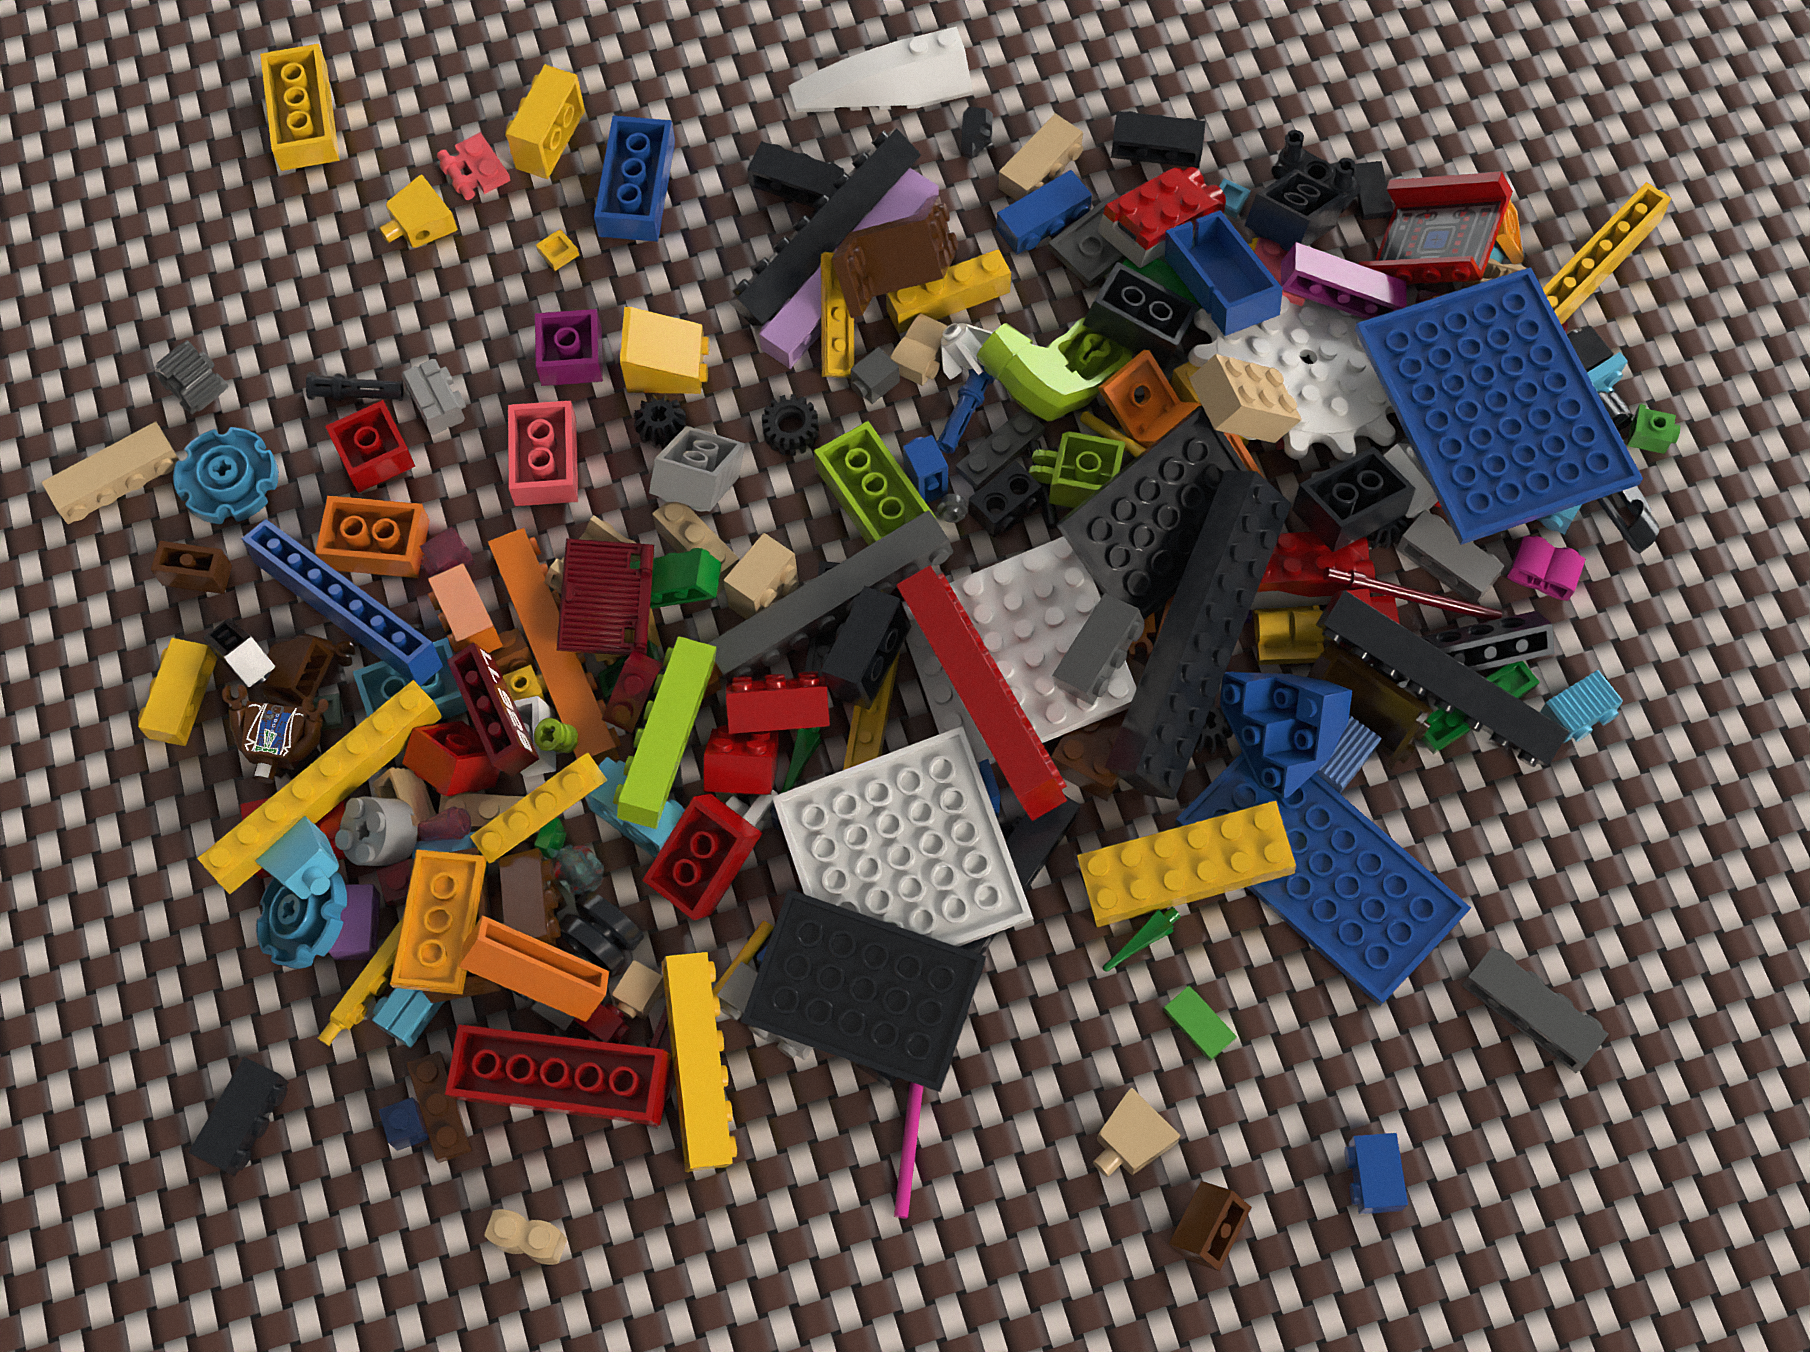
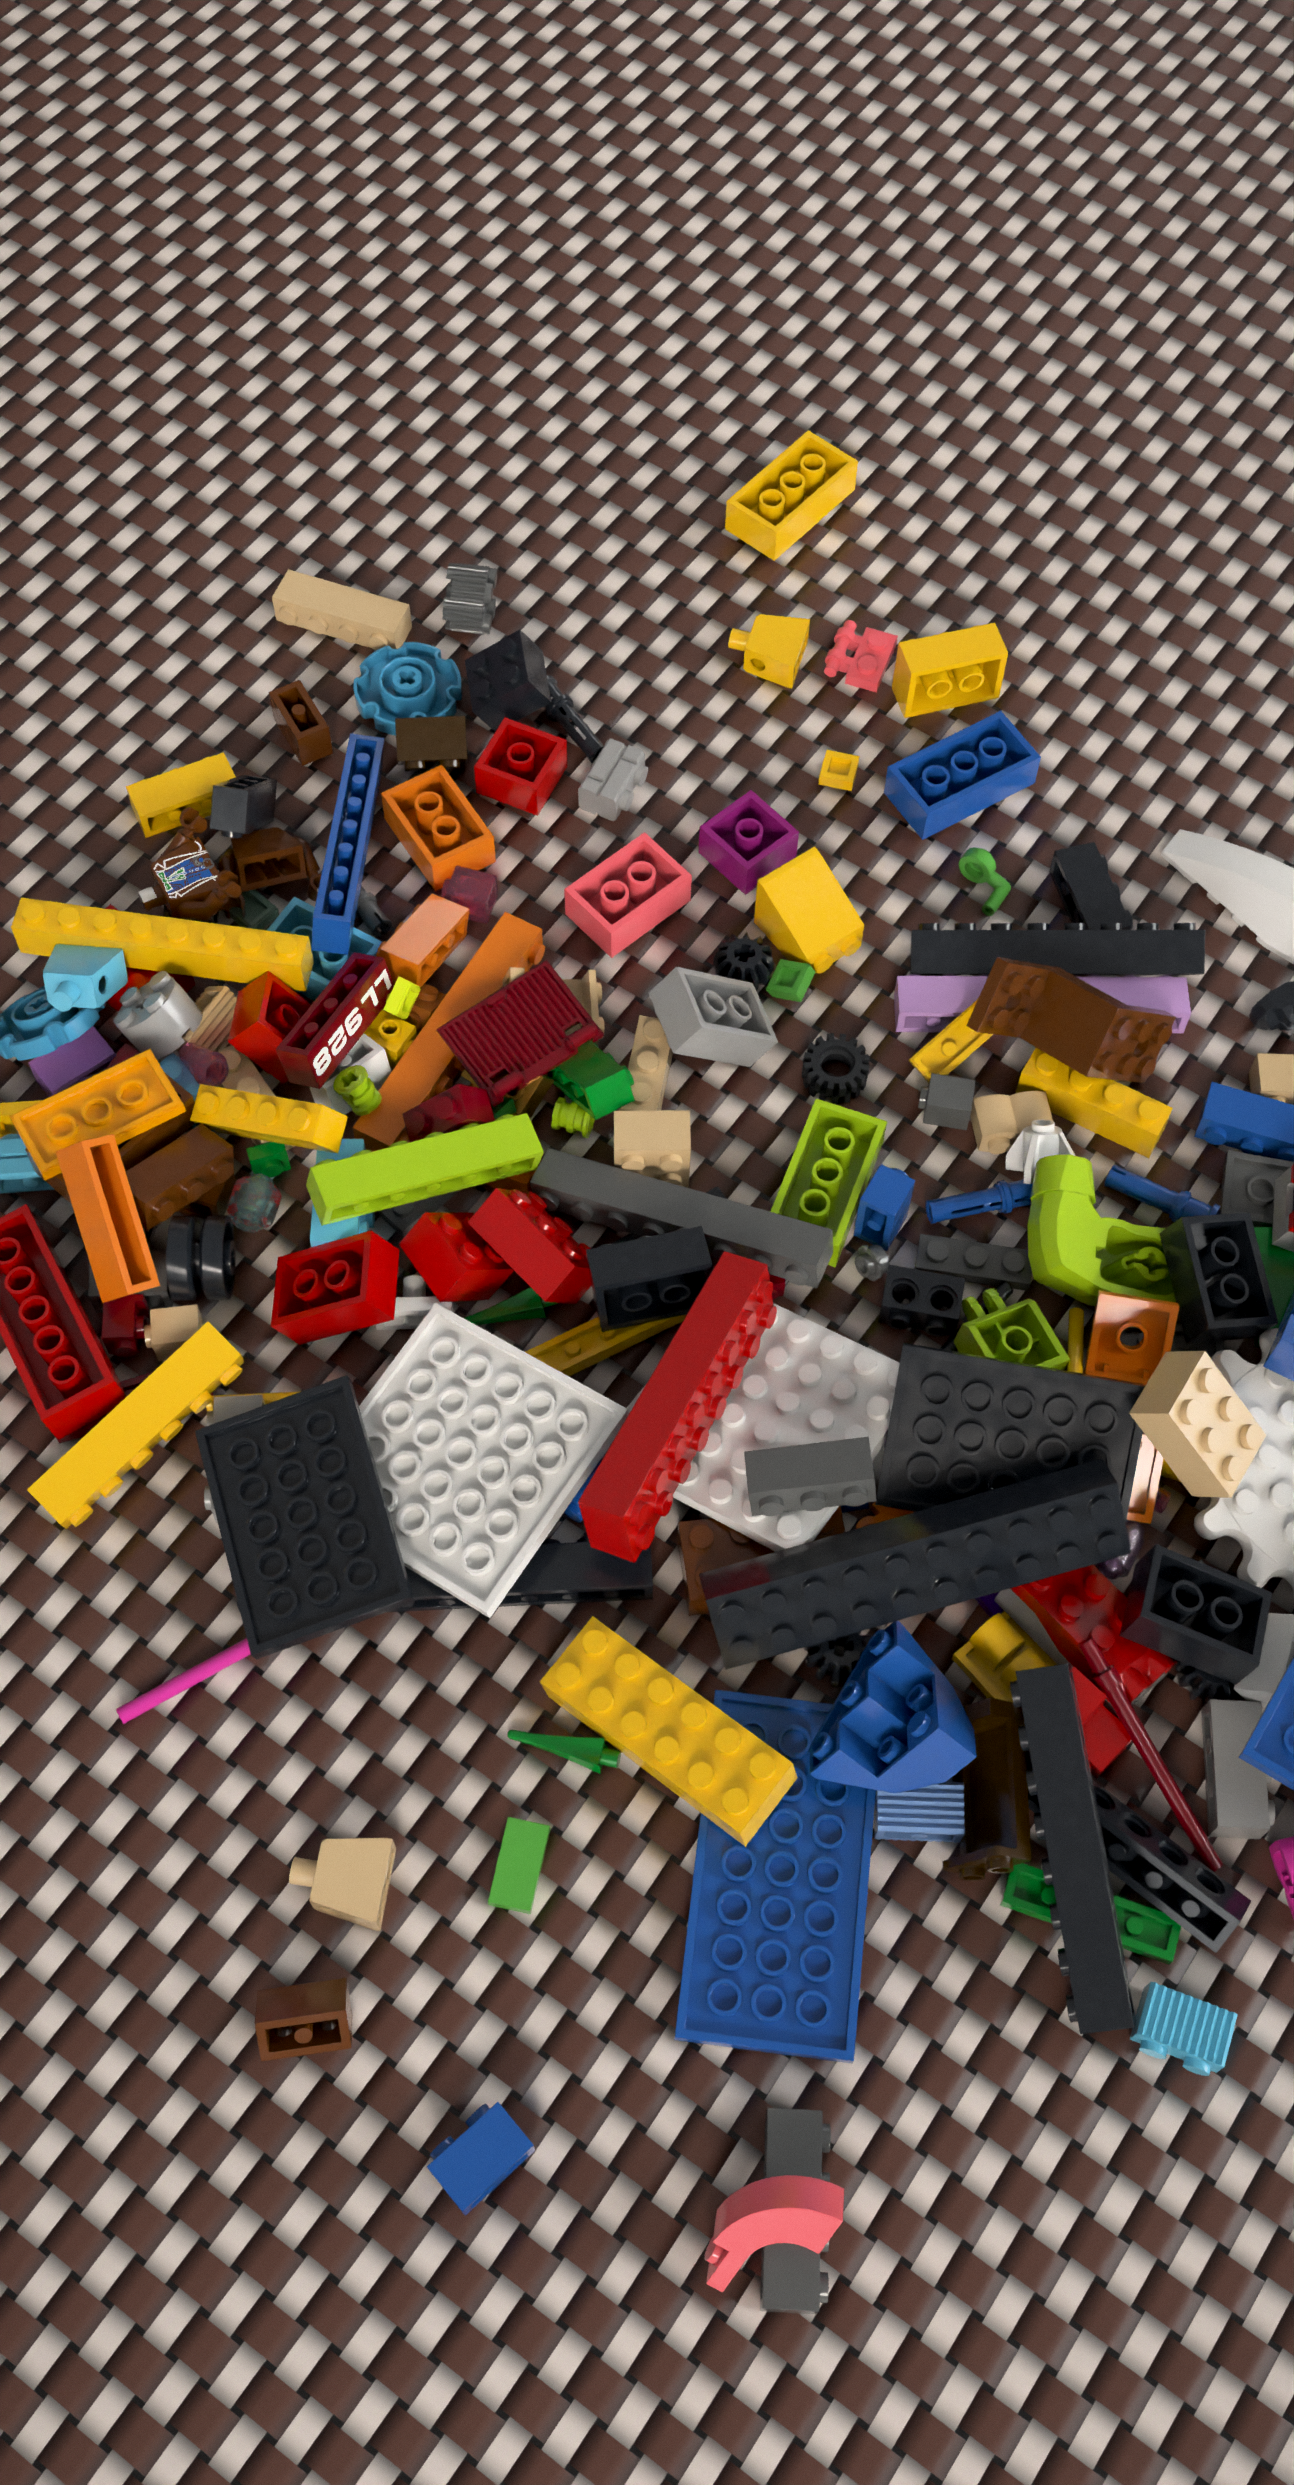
camera: 50 degrees right, 5 degrees down
none -> neon yellow tile [383,976,421,1020]
none -> dark brown brick [395,716,467,771]
none -> black brick [465,629,551,732]
none -> lime bush [551,1097,595,1139]
none -> coral arch [705,2175,844,2293]
none -> bright green plate [766,959,815,1002]
none -> bright green plate [958,847,1011,916]
none -> blue pin [1104,1164,1221,1222]

